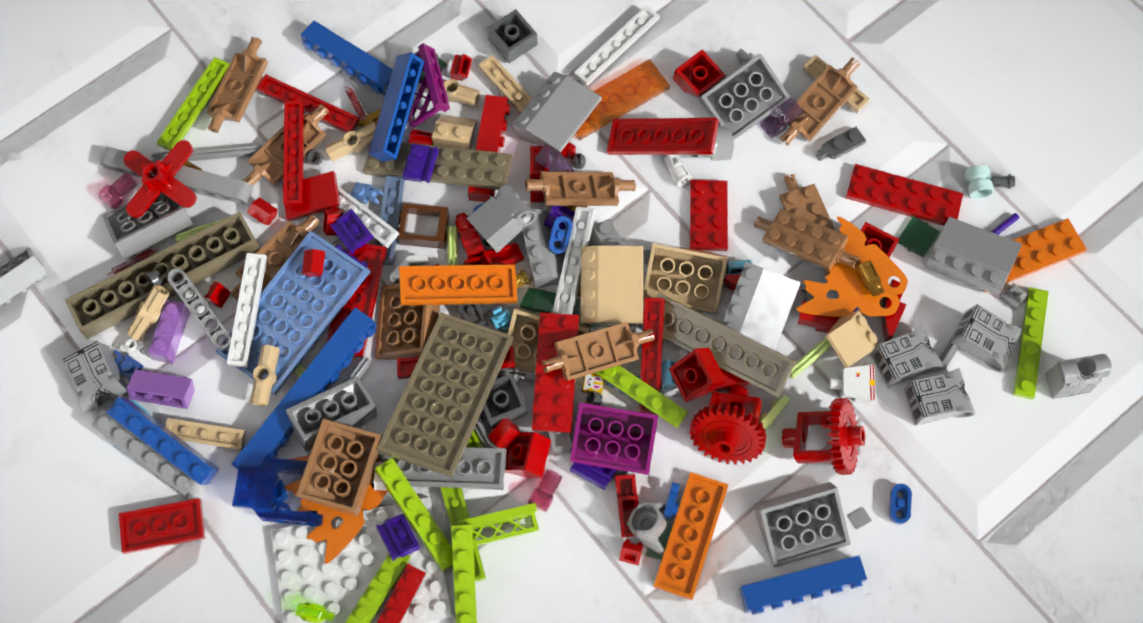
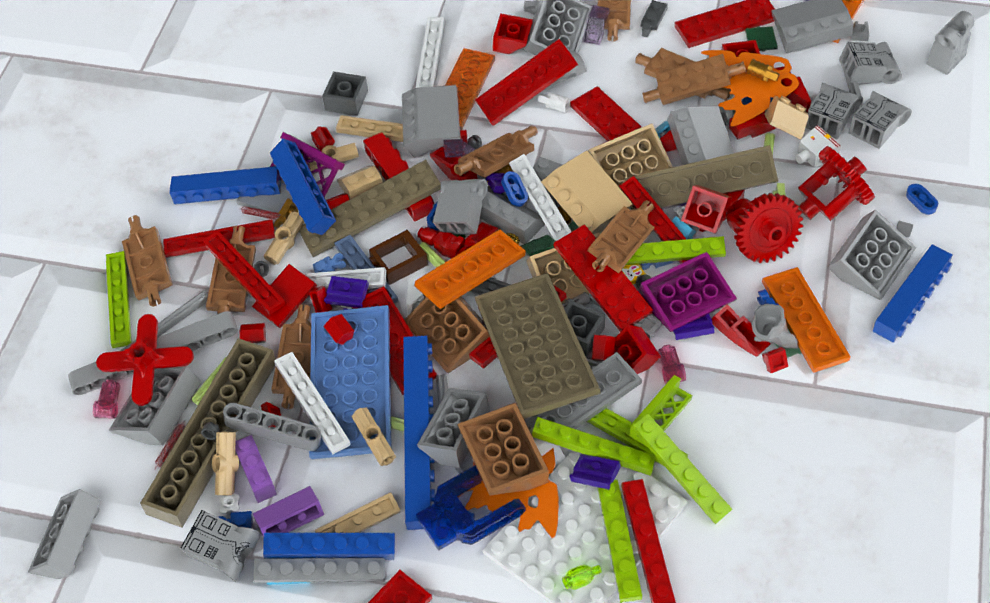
camera: 35 degrees left, 15 degrees down
dark purple plate [402,144,439,183] -> none
medium azure gear [489,306,512,331] -> none
lime plate [1013,287,1049,400] -> none

